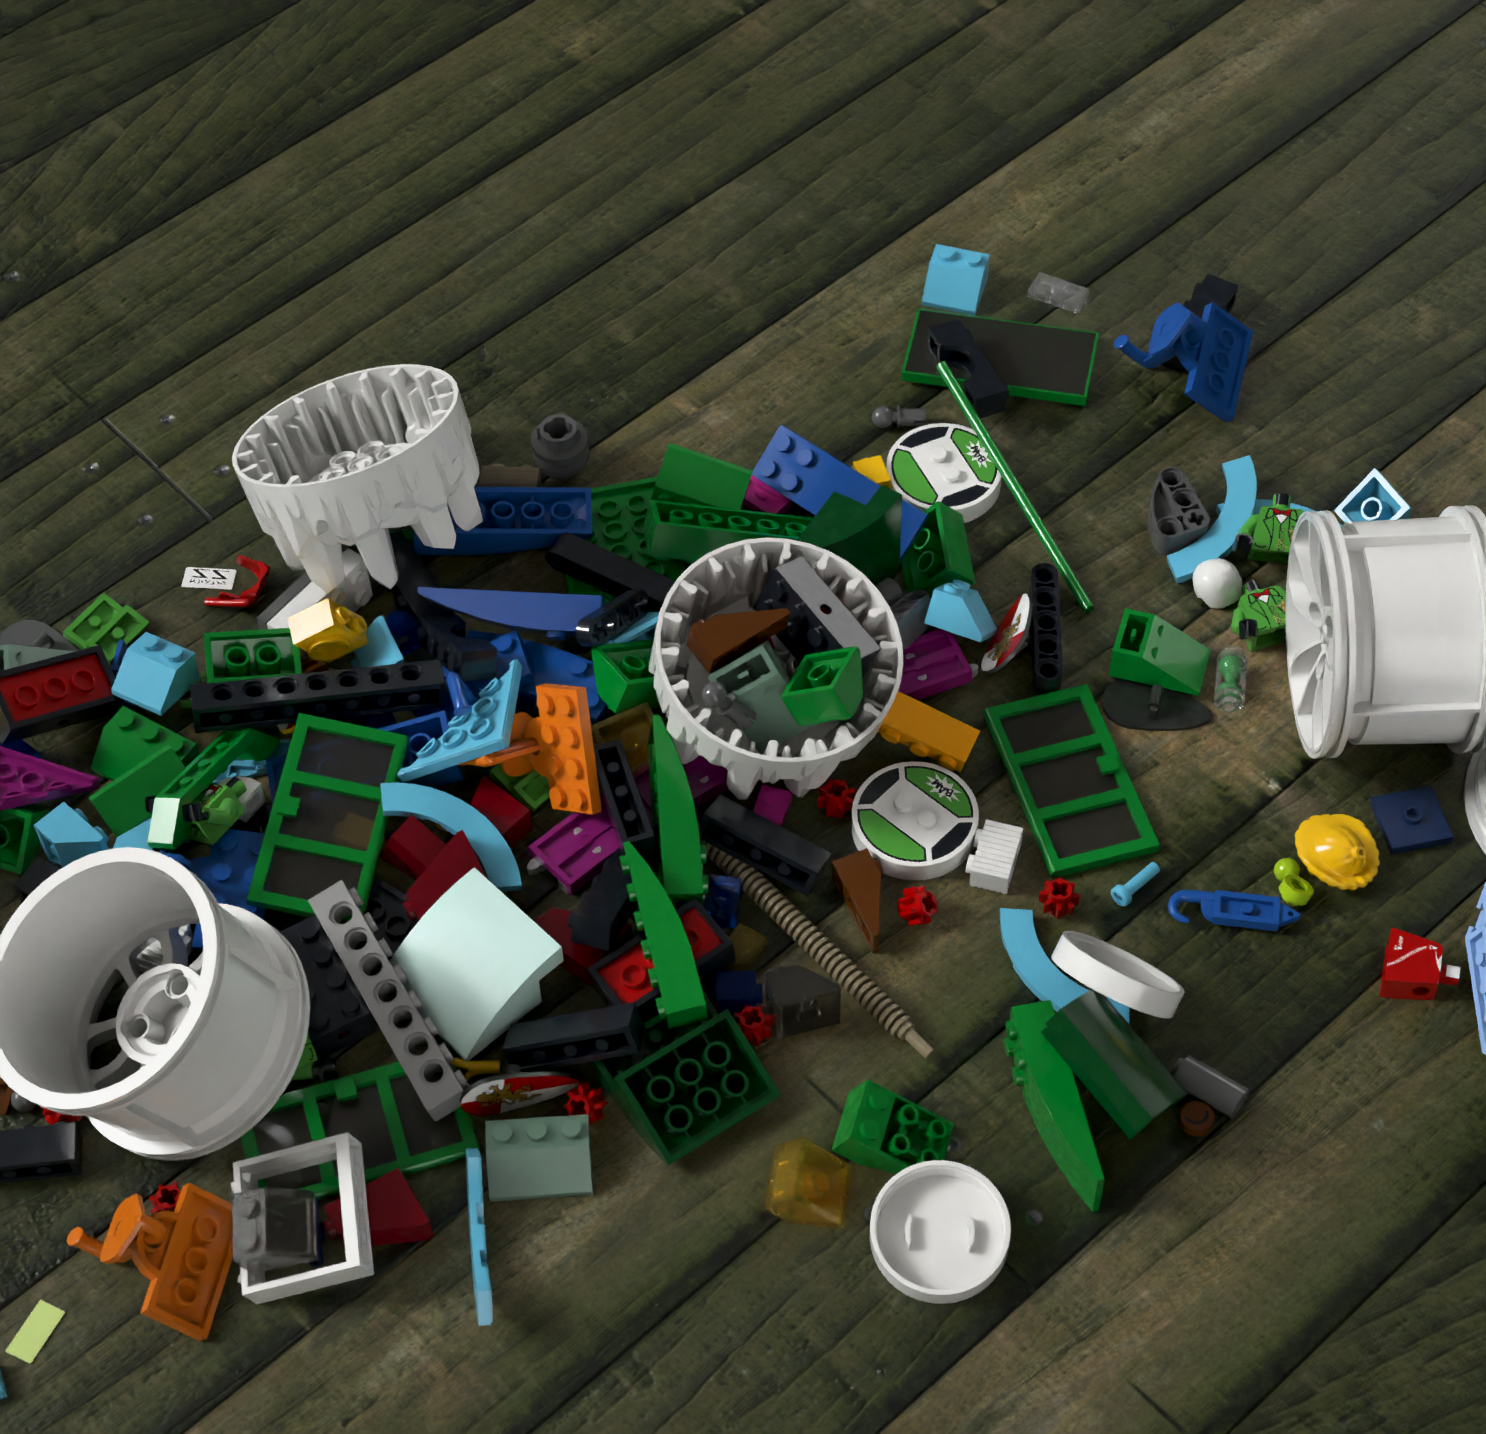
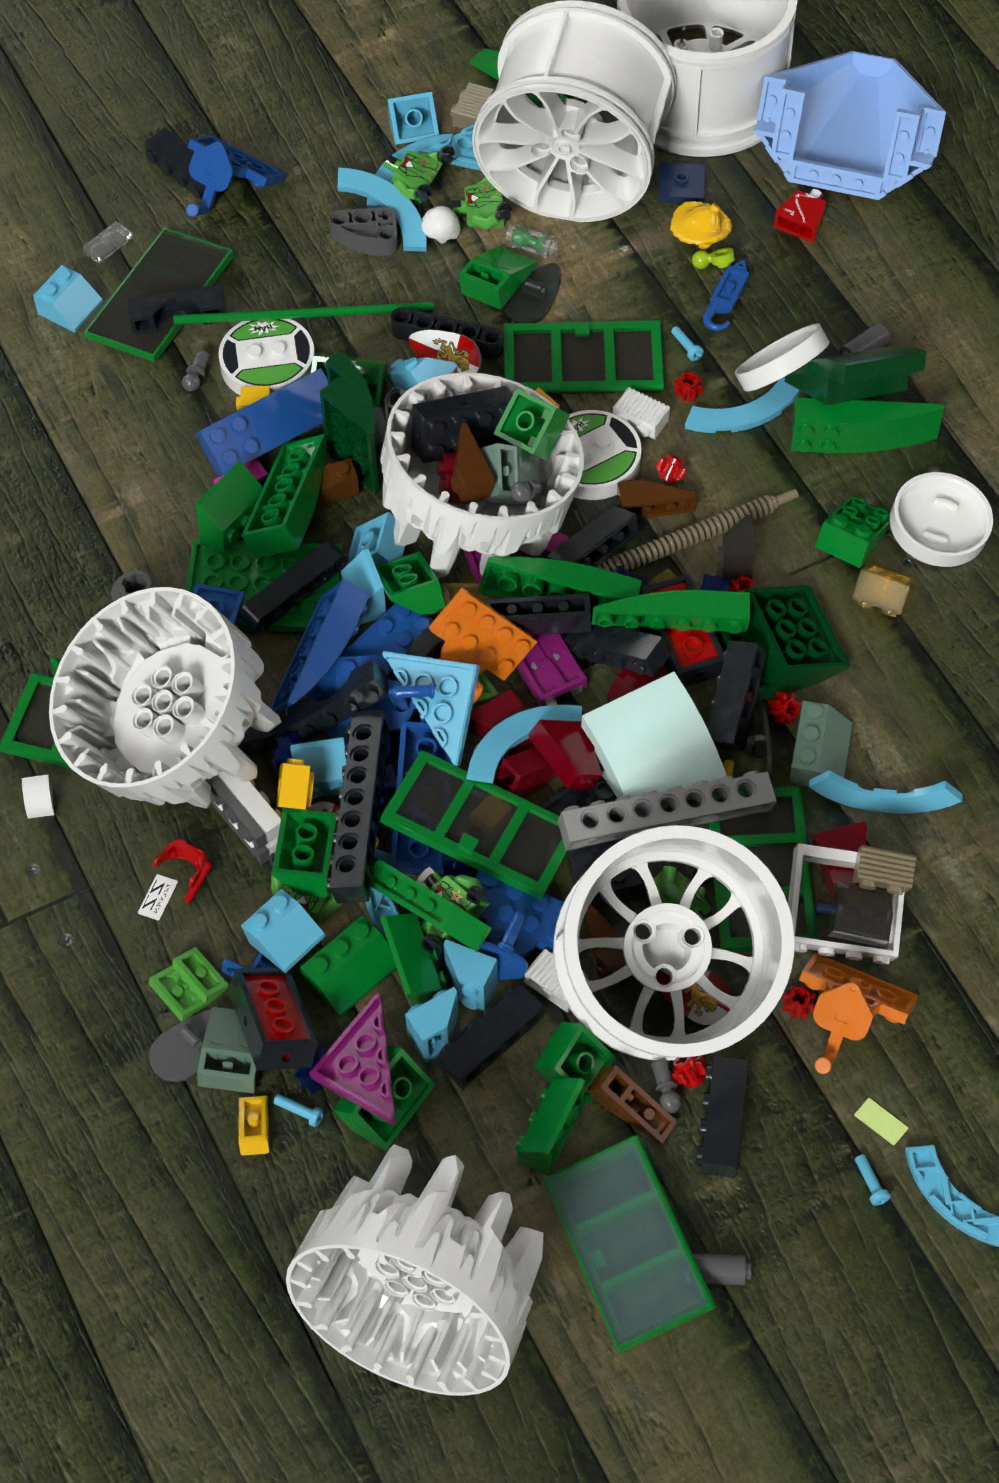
camera: 75 degrees left, 5 degrees up
black beam [576,590,650,646] -> none
none -> dark tan brick [853,845,917,895]

